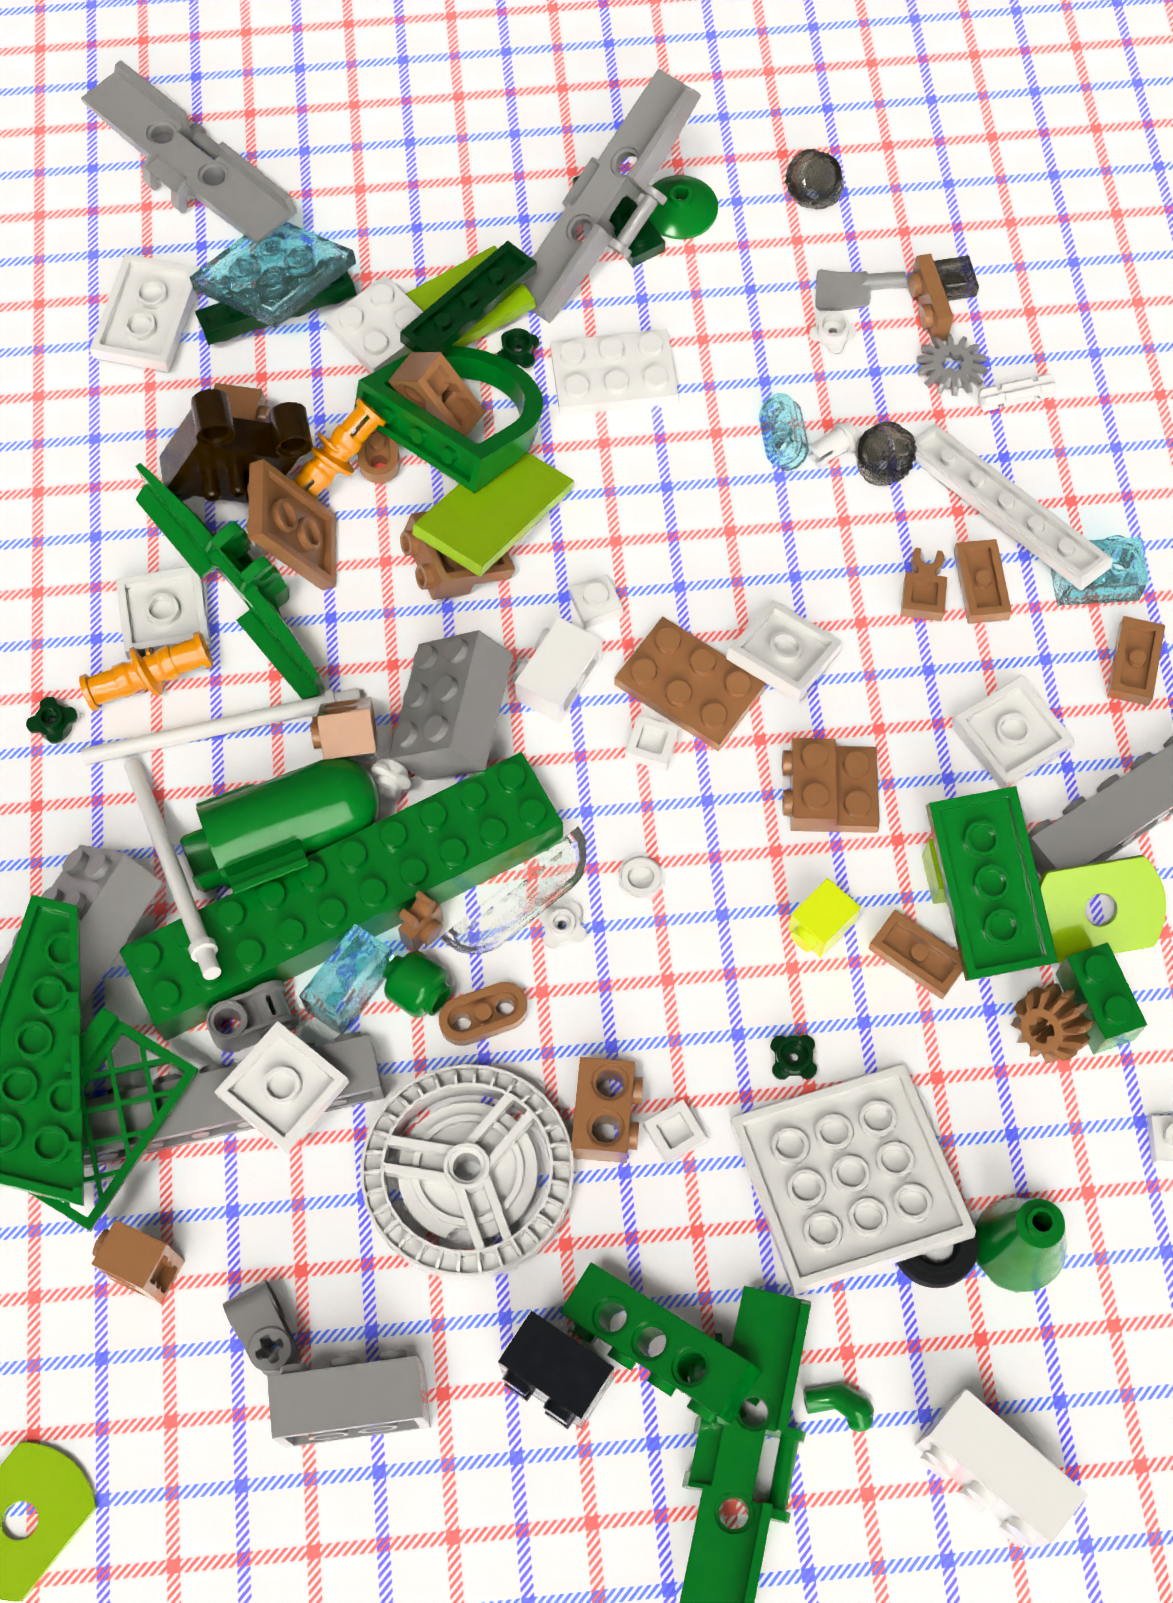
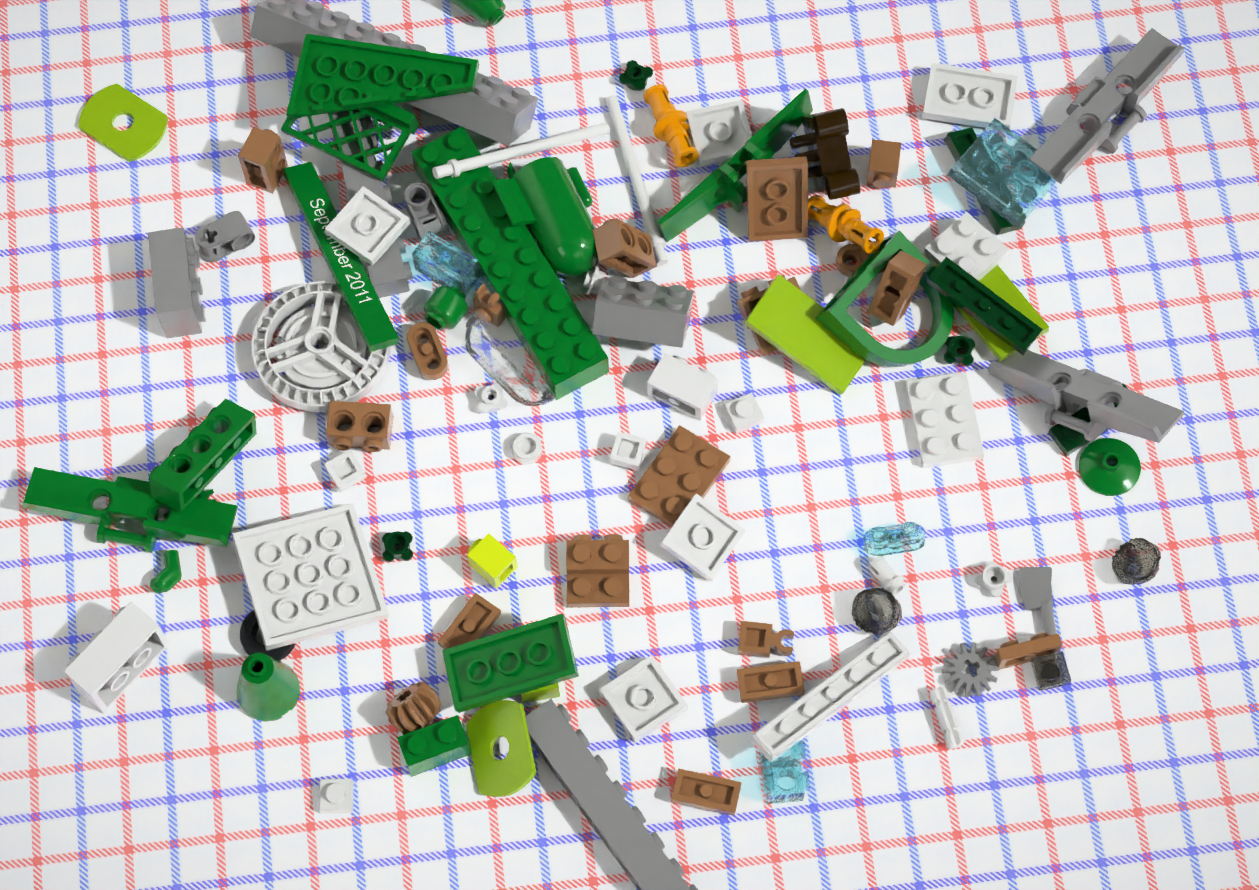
camera: 90 degrees right, 0 degrees up
black brick [498,1310,615,1430] -> none
none -> green tile [283,162,399,352]

